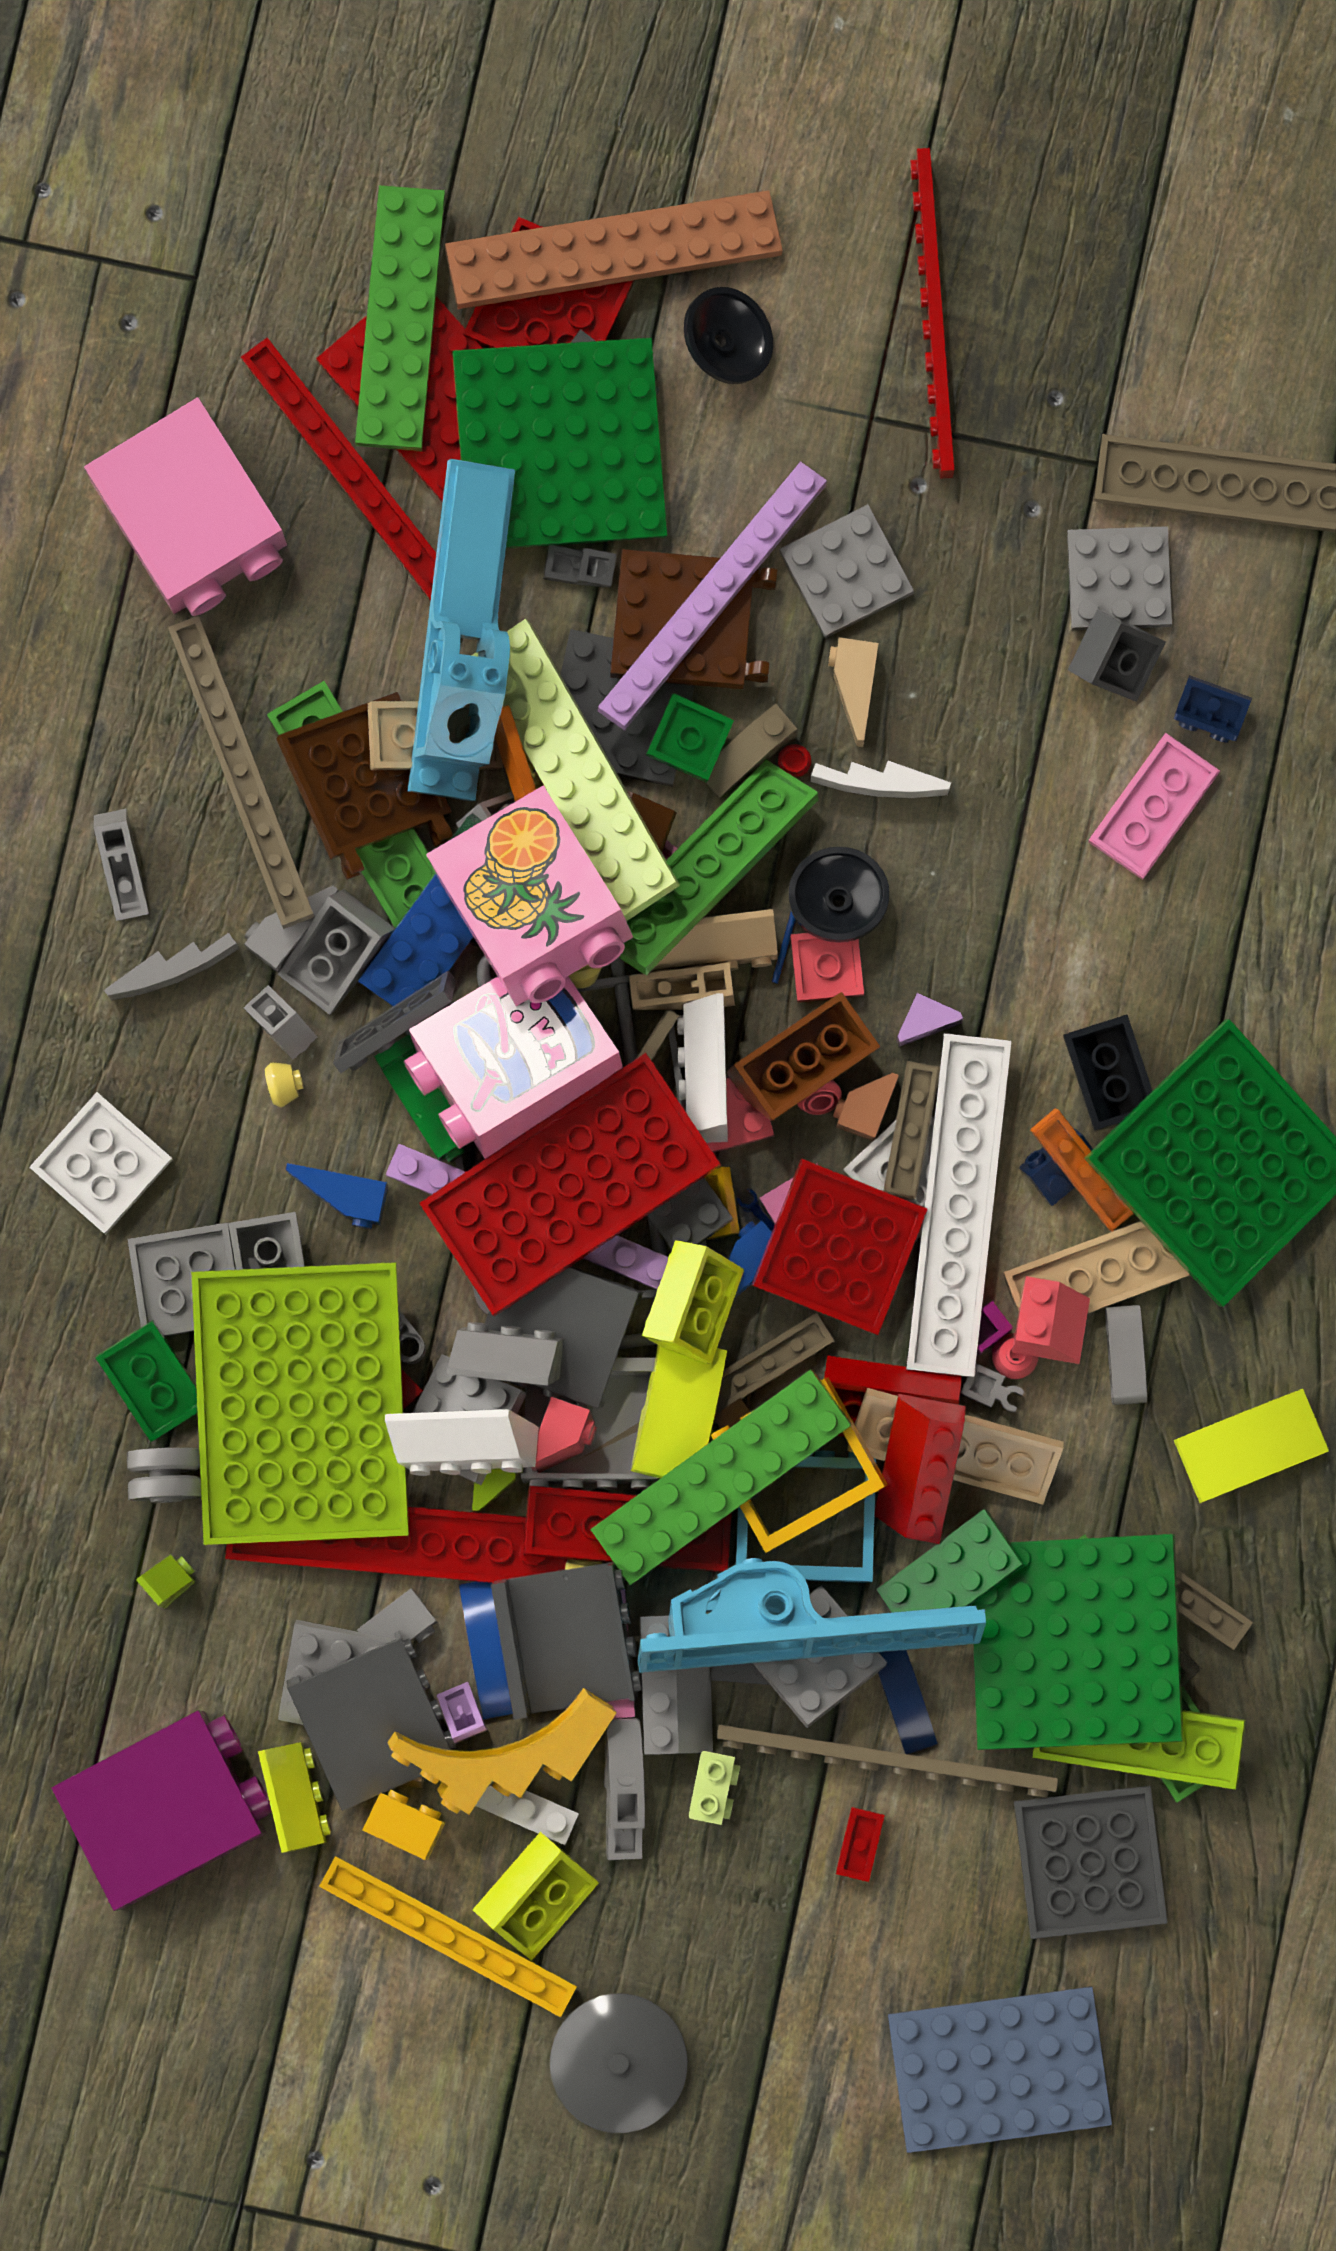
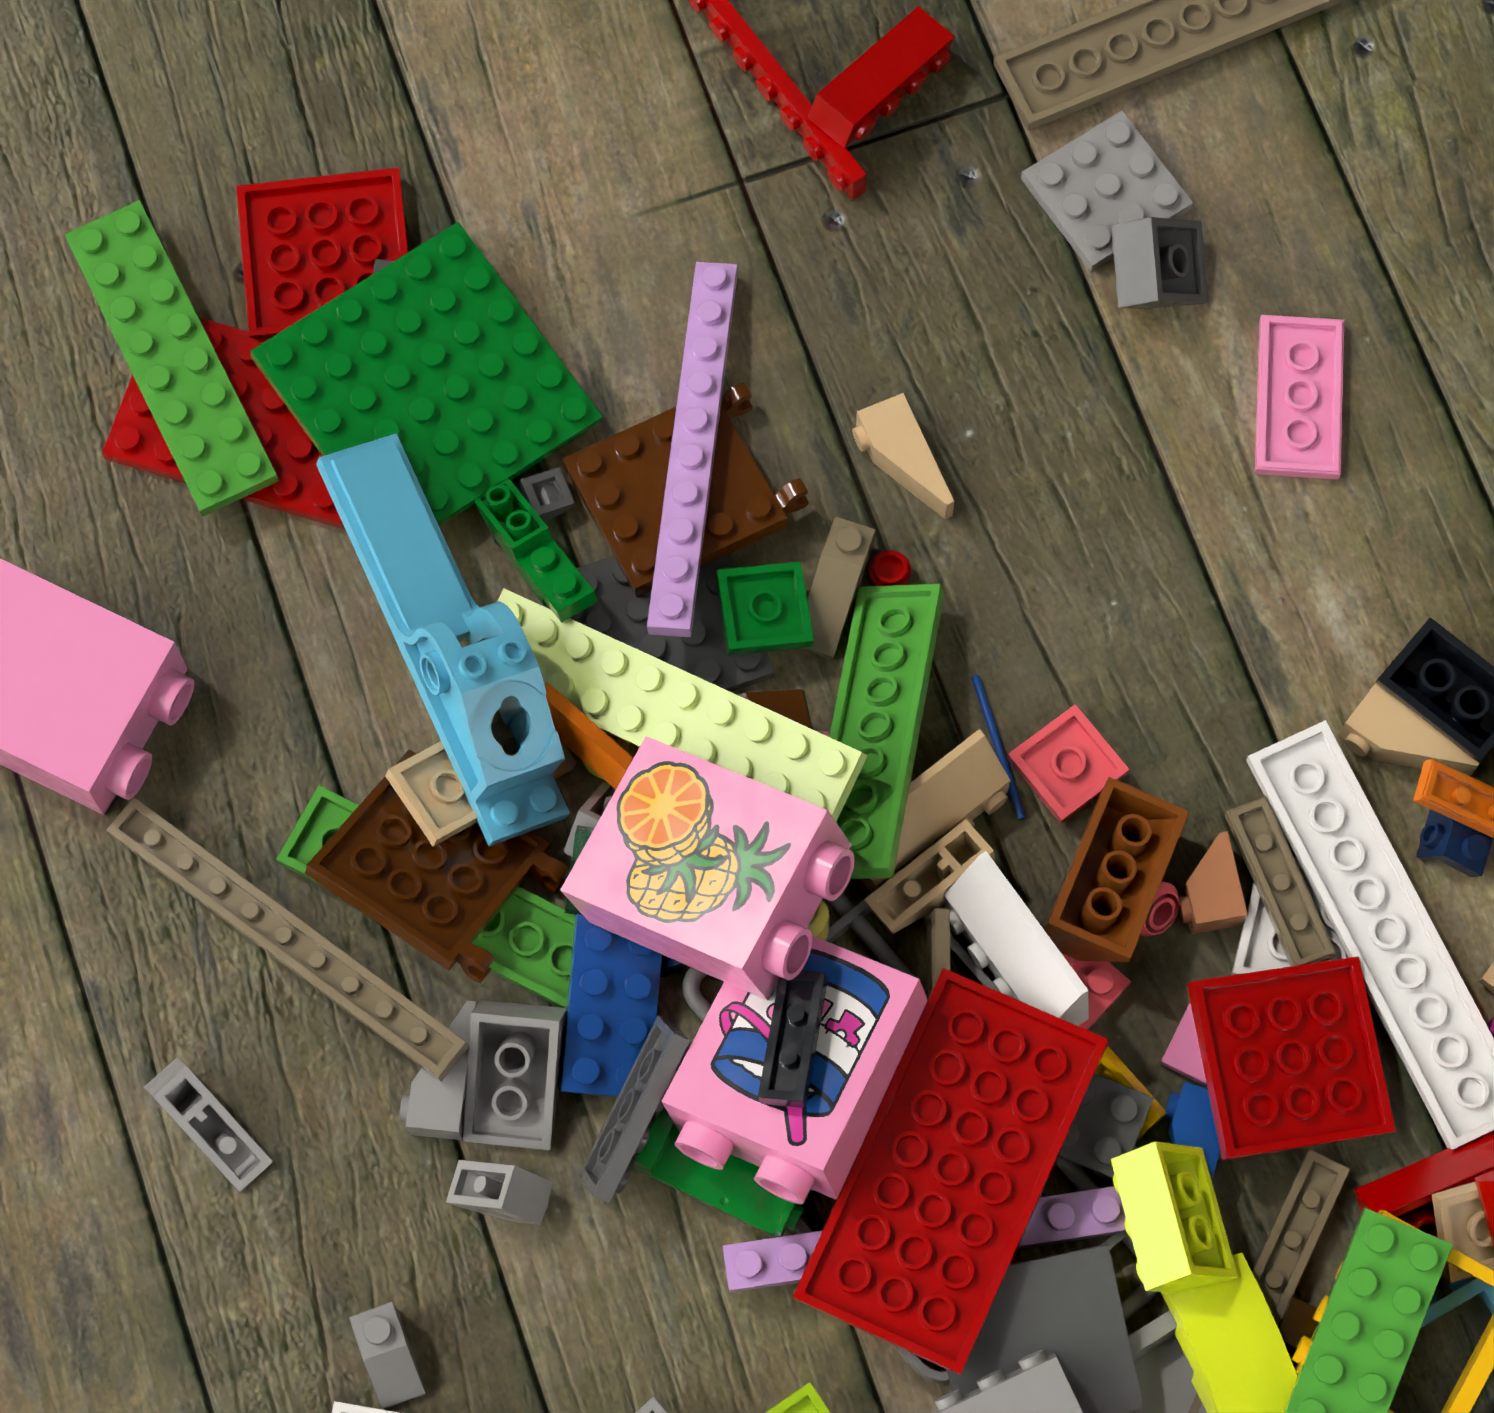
camera: 35 degrees left, 10 degrees down
light grey slope [104,933,239,1001] -> none
red plate [241,337,436,601] -> none
light yellow cone [265,1062,304,1107] -> none
blue slope [286,1163,389,1229] -> none
nougat plate [445,190,783,309] -> none
black dish [684,287,773,384] -> none
clear blue hand [737,1189,775,1231] -> none
light grey plate [779,504,914,638] -> none
black dish [789,847,890,942] -> none
white slope [811,761,951,798] -> none
lavender slope [897,993,963,1047] -> none
dark blue bracket [1173,675,1252,743] -> none
none -> light grey slope [349,1302,426,1410]
none -> green slope [474,478,598,623]
none -> black plate [758,971,828,1108]
none -> red brick [808,6,955,149]
none -> tan slope [1339,684,1480,776]

